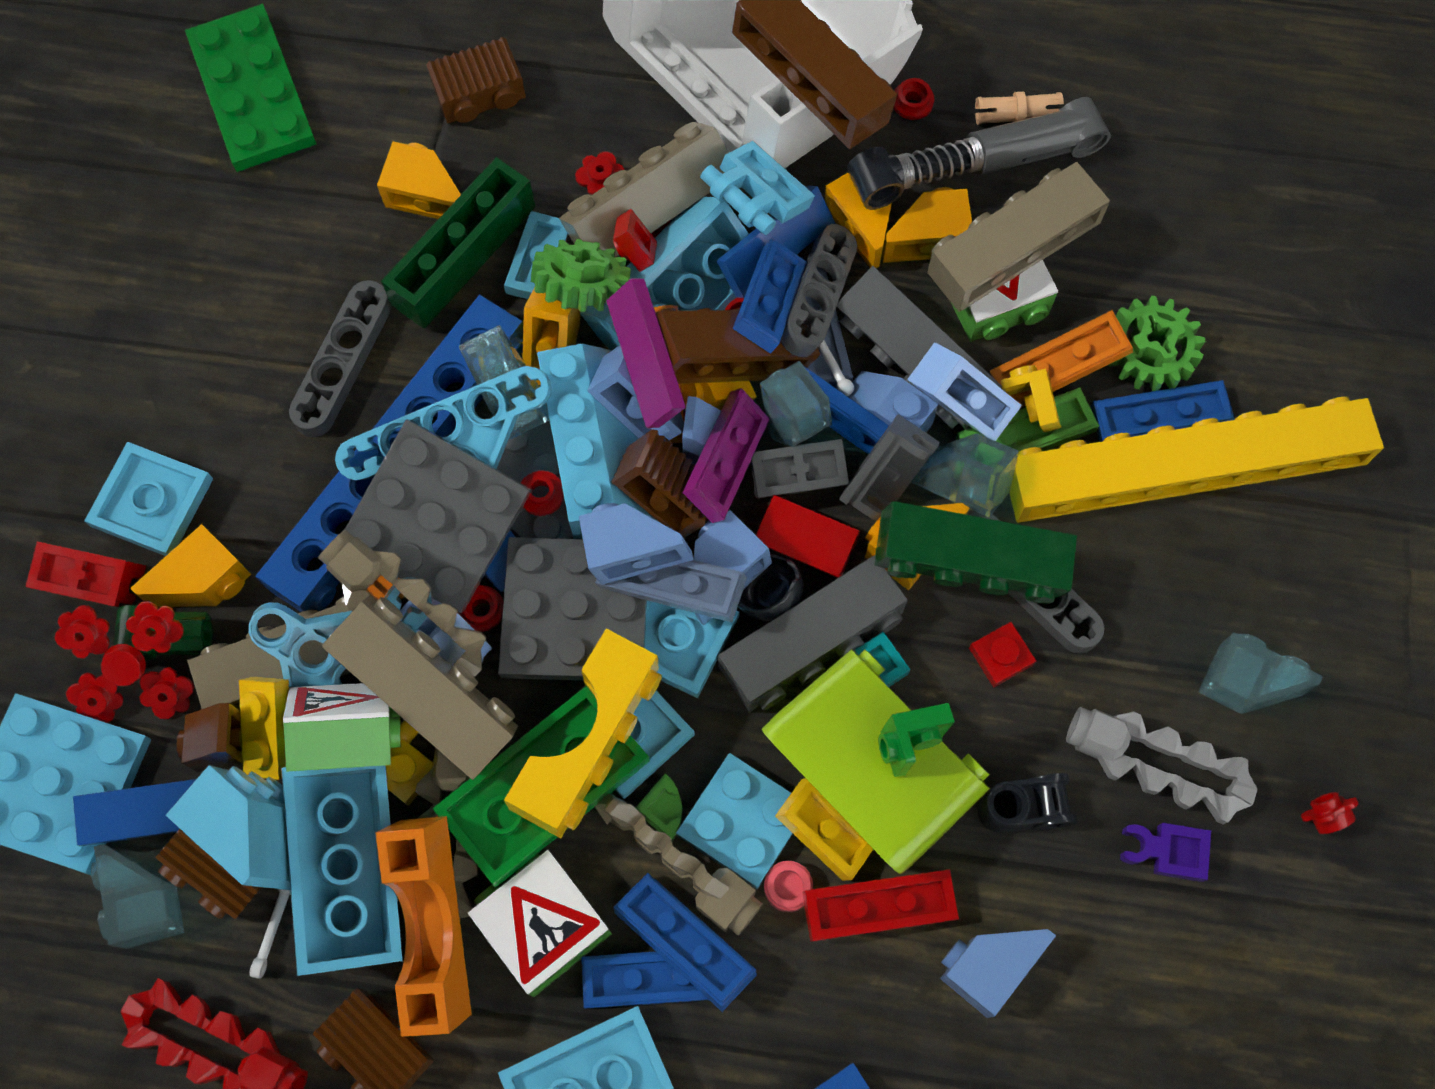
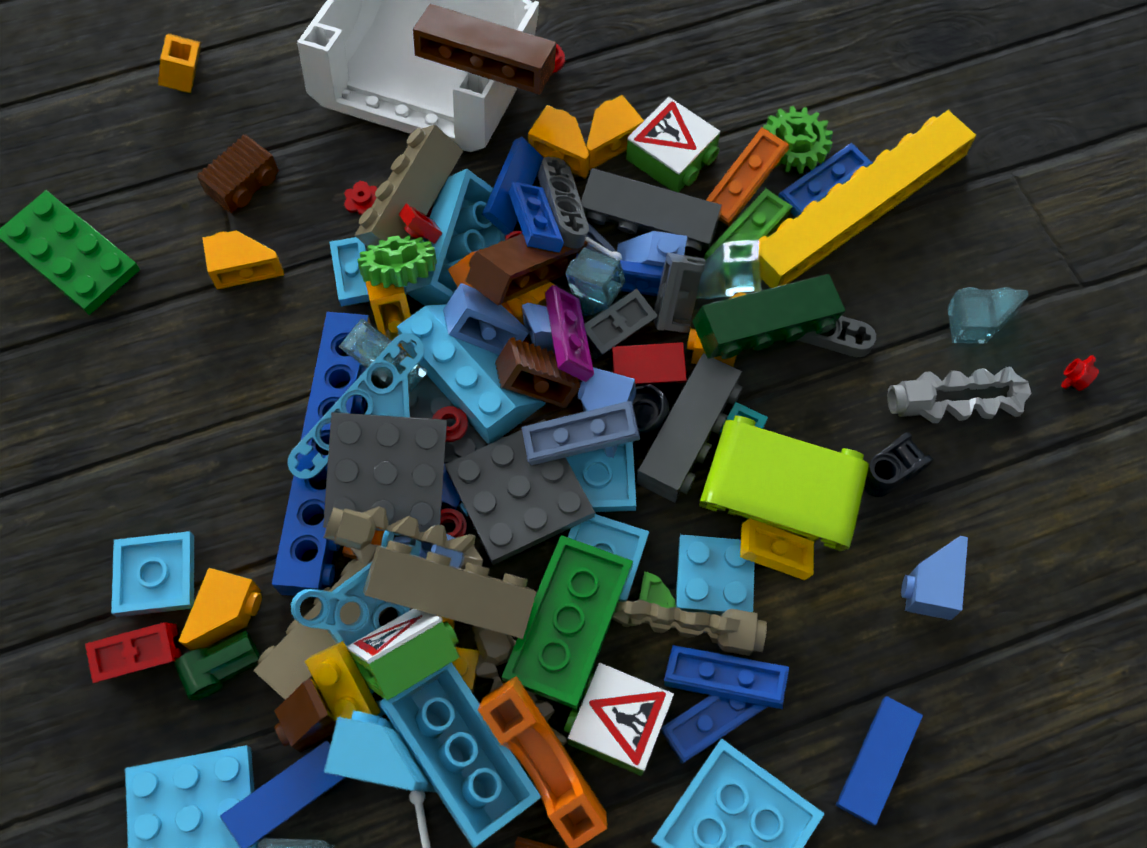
camera: 30 degrees left, 5 degrees down
red plant [55,601,194,723] -> none
reddish brown brick [155,829,261,919] -> none
dark grey beam [289,280,391,438] -> none
dark green brick [381,157,536,329] -> none
yellow arch [504,628,662,838] -> none
medium blue slope [579,503,694,585] -> none
magenta tile [606,278,686,428] -> none
medium azure plate [700,141,815,235] -> none
coral tile [764,861,813,912] -> none
red plate [802,869,959,942] -> none
piece [847,97,1111,210] -> none
green bracket [878,703,955,777] -> none
light blue slope [907,342,1022,443] -> none
dark tan brick [927,162,1110,312] -> none
red plate [969,622,1036,688] -> none
light nougat pin [975,91,1064,125] -> none
yellow bracket [1001,365,1061,432] -> none
dark purple plate [1120,823,1211,882] -> none

